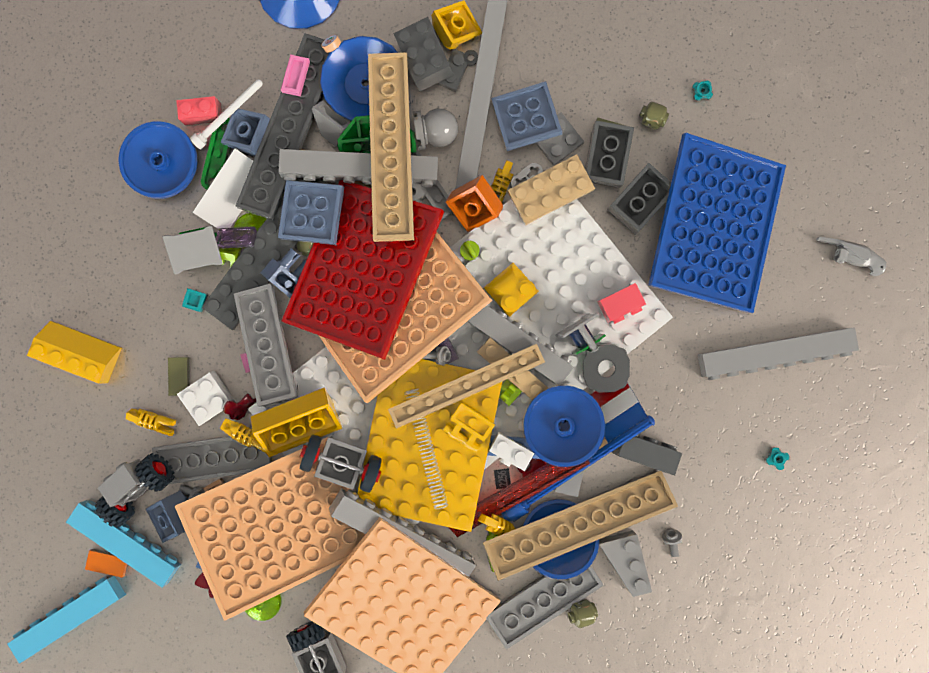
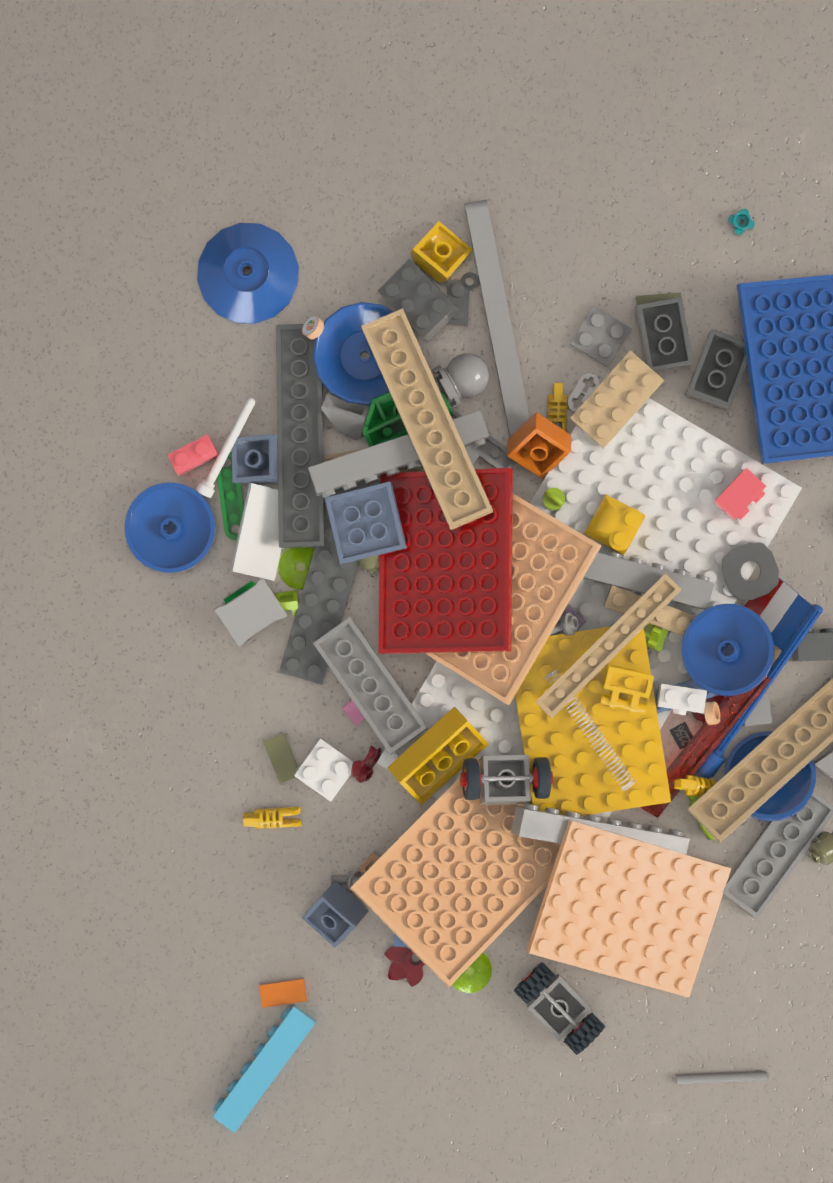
camera: 15 degrees left, 0 degrees up
yellow slope [27,321,122,384] -> none
medium azure brick [66,500,181,588] -> none
brick [95,453,175,527] -> none
light grey plate [152,436,272,484] -> none
teal plate [182,288,208,312] -> none
clear purple plate [216,227,257,249] -> none
yellow hinge [220,418,266,454] -> none
sand blue brick [260,248,306,298] -> none
bright pink tile [281,54,310,97] -> none
sand blue plate [491,81,562,151] -> none
piece [555,313,606,355] -> none
olive head [639,101,669,130] -> none
none -> light nougat tile [704,701,720,725]

